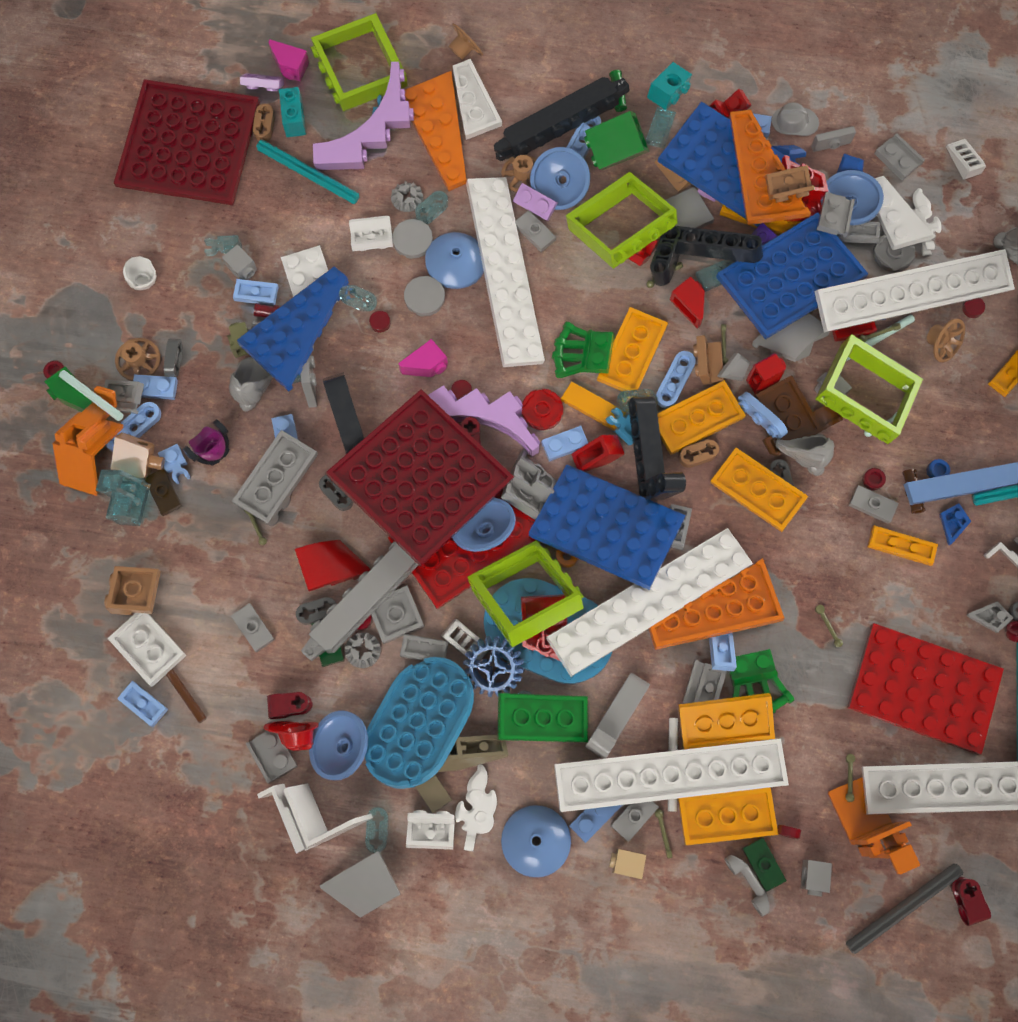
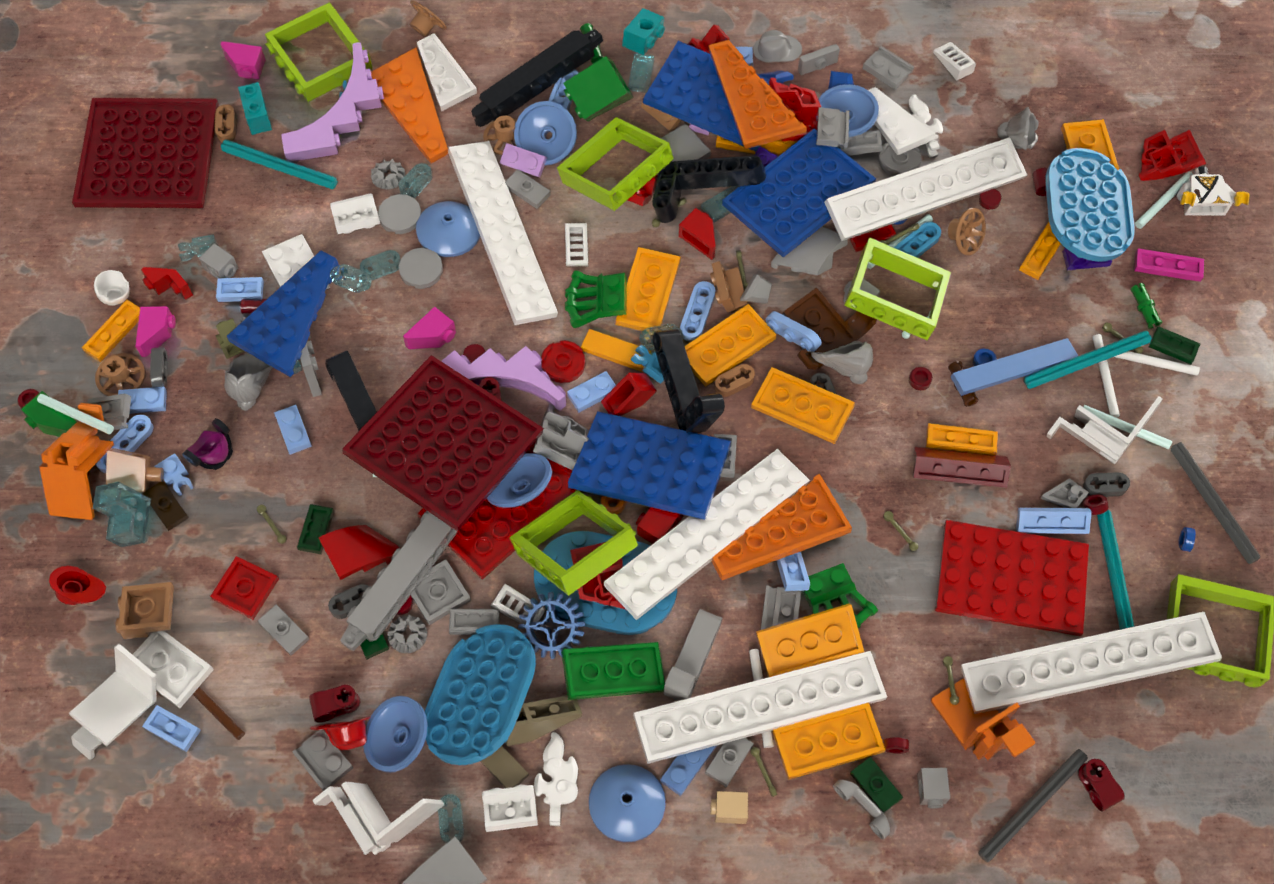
camera: 10 degrees left, 10 degrees down
light grey hinge [232,430,318,526] -> none
lavender plate [240,73,284,91] -> none
dark grey beam [319,475,354,511] -> none
dark red tile [369,311,391,333] -> none
red brick [746,353,786,395] -> none
medium nougat bracket [765,165,815,203] -> none
light grey plate [848,485,899,524] -> none
blue piece [939,503,971,545] -> none
none -> red piece [49,566,106,605]
none -> white piece [69,644,156,760]
none -> light orange tile [81,300,140,362]
none -> dark pink slope [135,306,176,357]
none -> red slope [141,267,193,300]
none -> red tile [210,556,279,620]
none -> dark green plate [297,504,334,554]
none -> clear light blue beam [360,250,401,280]
none -> white slope [565,223,588,266]
none -> red slope [636,507,684,544]
none -> dark azure plate [893,222,941,258]
none -> dark red panel [913,447,1011,488]
none -> light blue plate [1016,508,1092,534]

